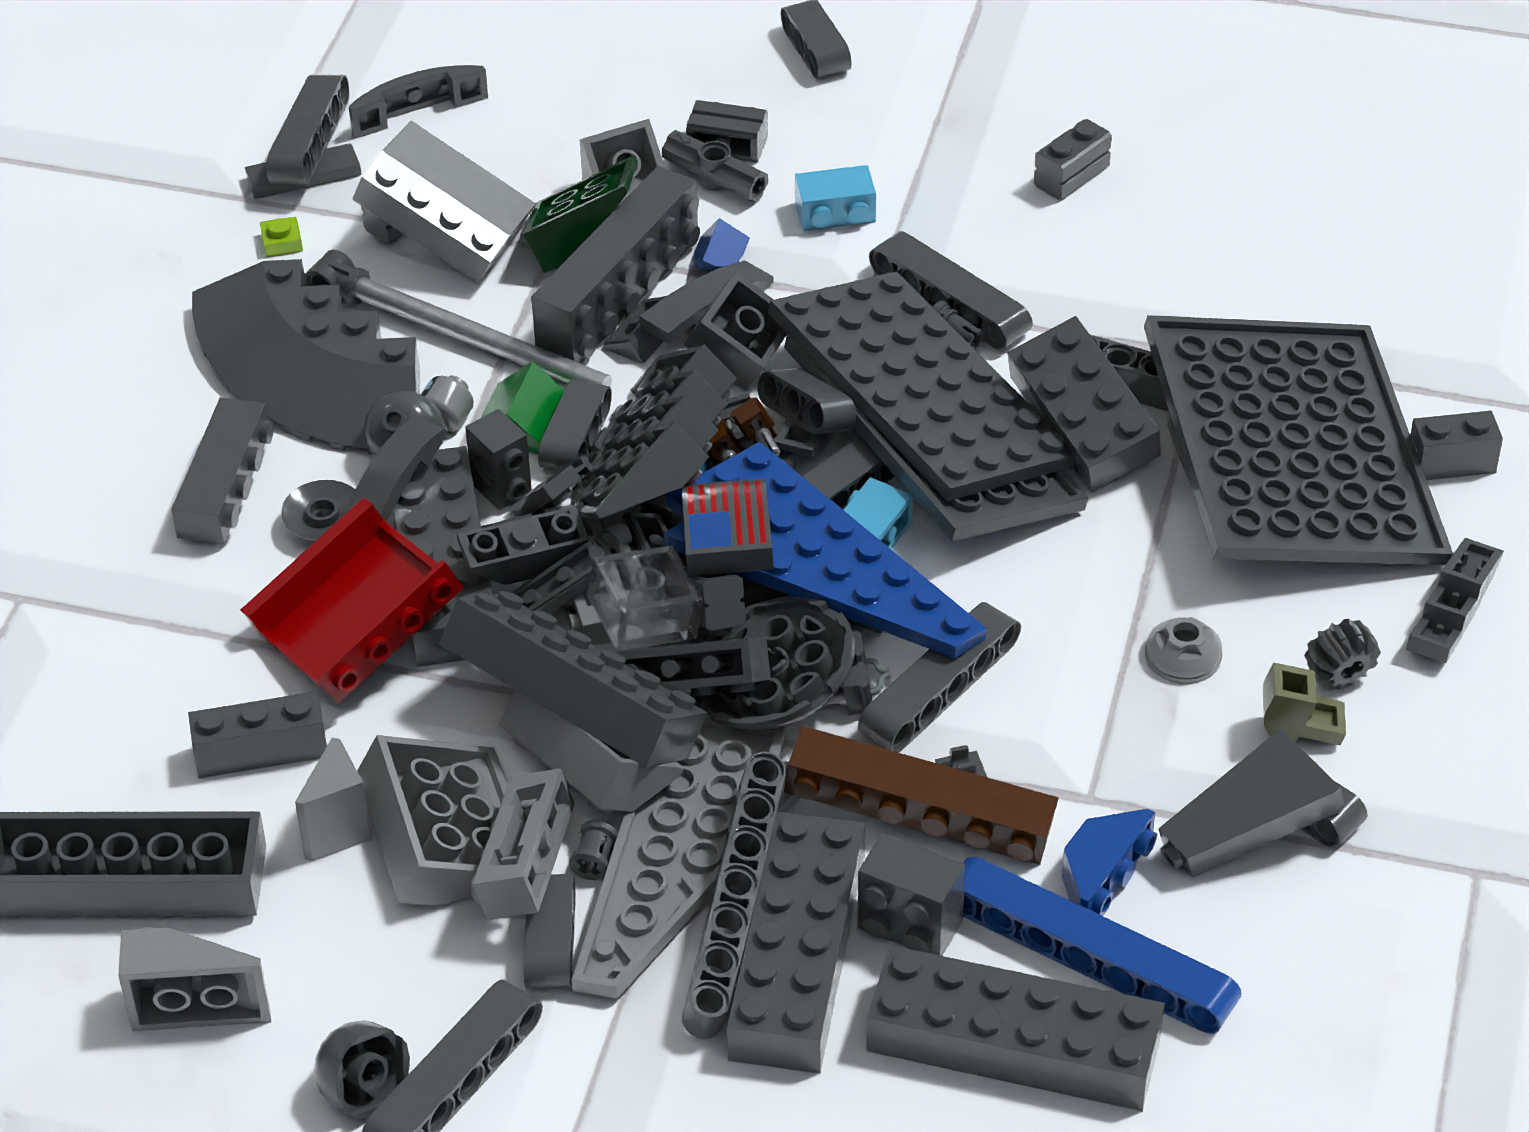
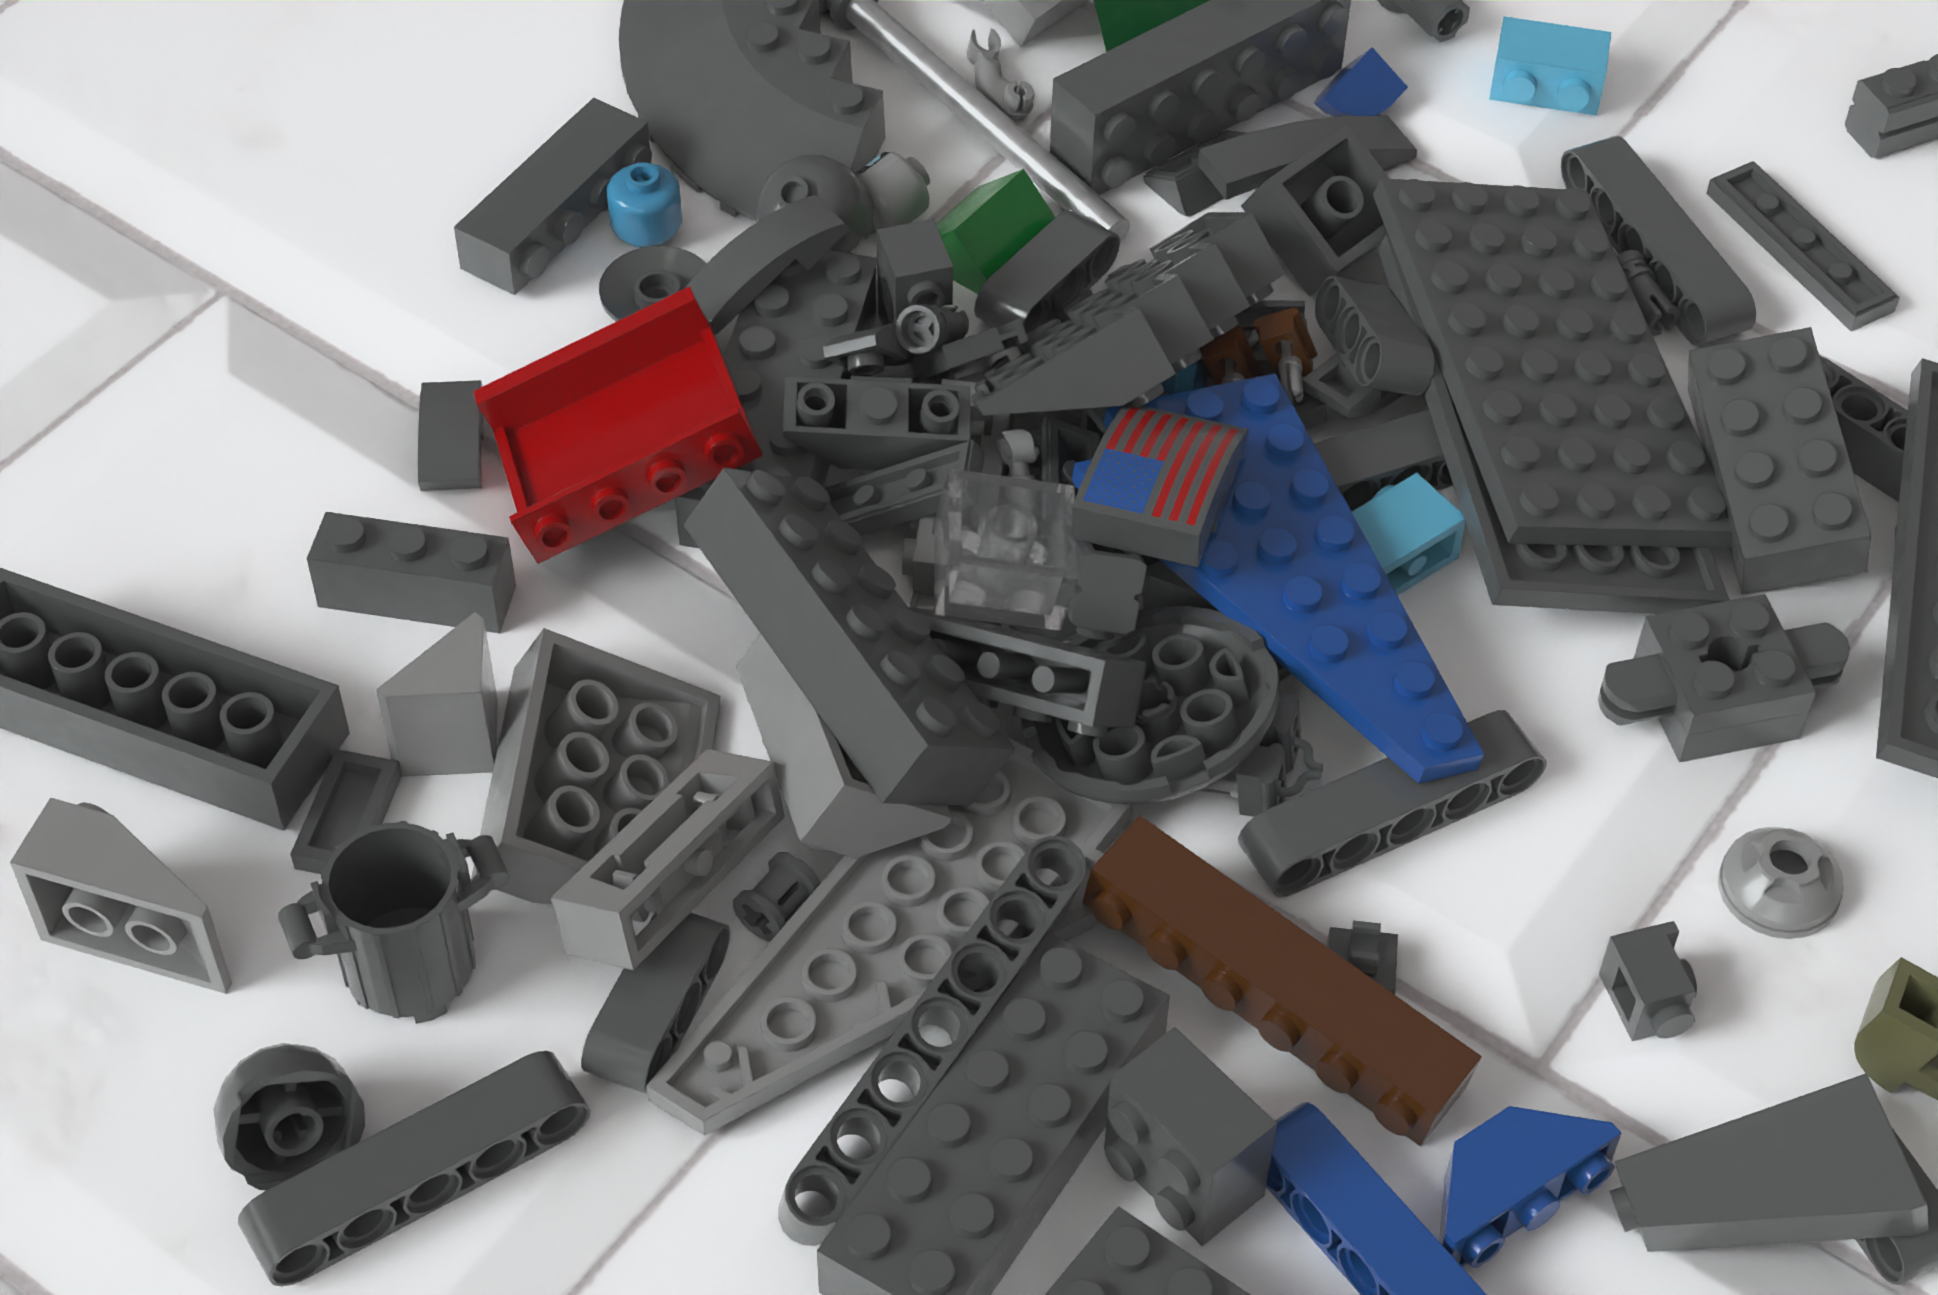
camera: 20 degrees right, 5 degrees up
none -> dark grey container [278,821,510,1024]
none -> dark grey tile [290,749,402,874]
none -> dark grey slope [418,380,484,491]
none -> dark azure head [607,162,683,248]
none -> dark grey slope [823,322,915,376]
none -> dark grey pin [895,304,969,354]
none -> light grey arm [966,28,1035,120]
none -> dark grey brick [1598,594,1850,762]
none -> dark grey brick [1599,921,1697,1041]
none -> dark grey tile [1706,161,1900,331]

